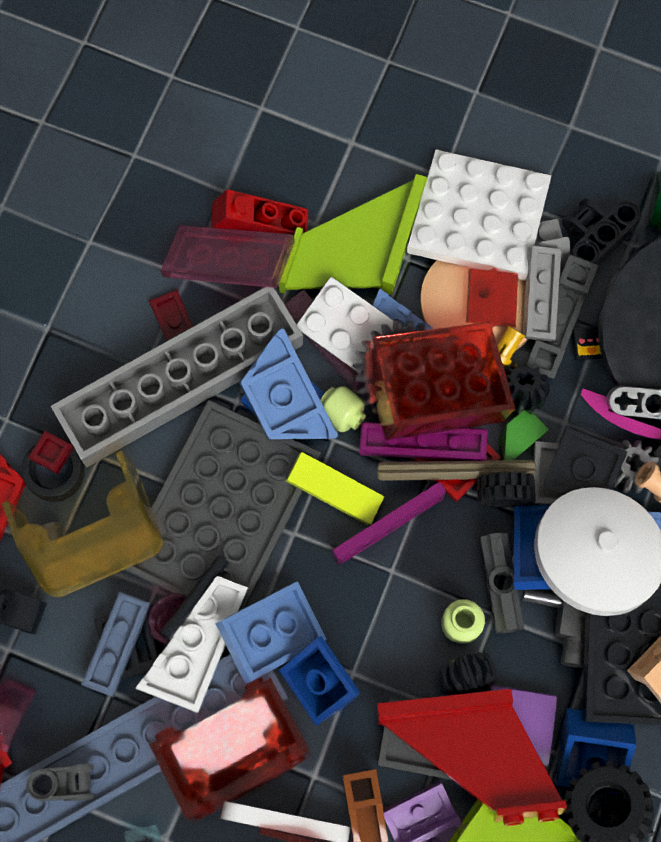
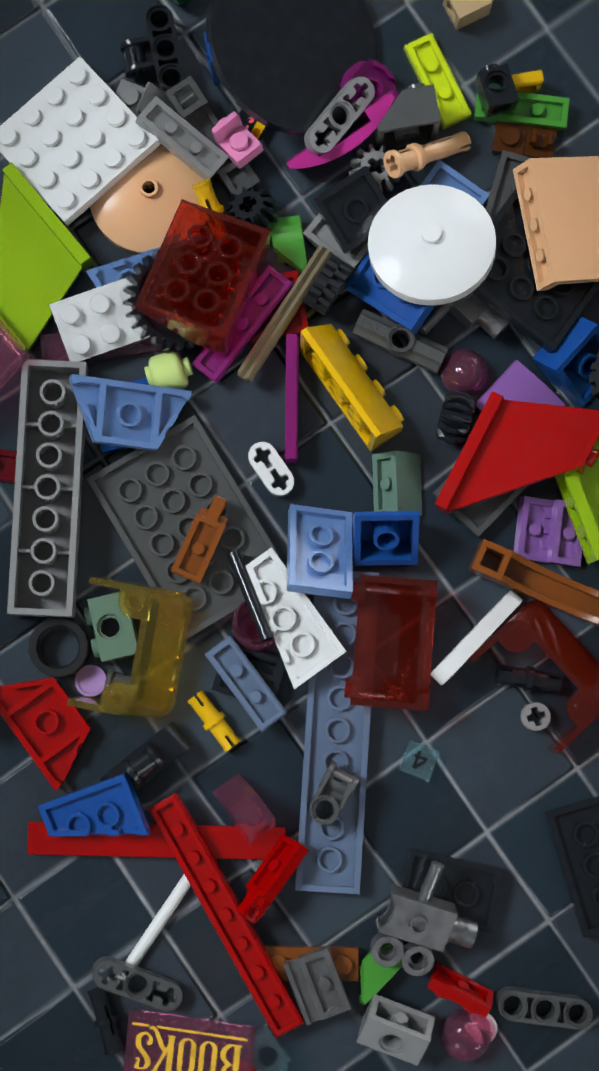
camera: 60 degrees left, 10 degrees up
dark red tile [28,430,74,475] -> none
neon yellow tile [286,452,384,525] -> none
yellowish green head [441,599,485,644] -> none
clear red piece [466,268,518,328] -> none
none -> lavender piece [75,665,107,697]
none -> sand green brick [84,591,141,663]
none -> dark orange hinge [171,495,228,585]
none -> yellow pin [187,689,241,753]
none -> bright pink bracket [211,111,264,169]
none -> white beam [248,442,294,497]
none -> yellow slope [300,324,404,452]
none -> sand green panel [372,451,422,516]
none -> clear pink hair [440,349,490,396]

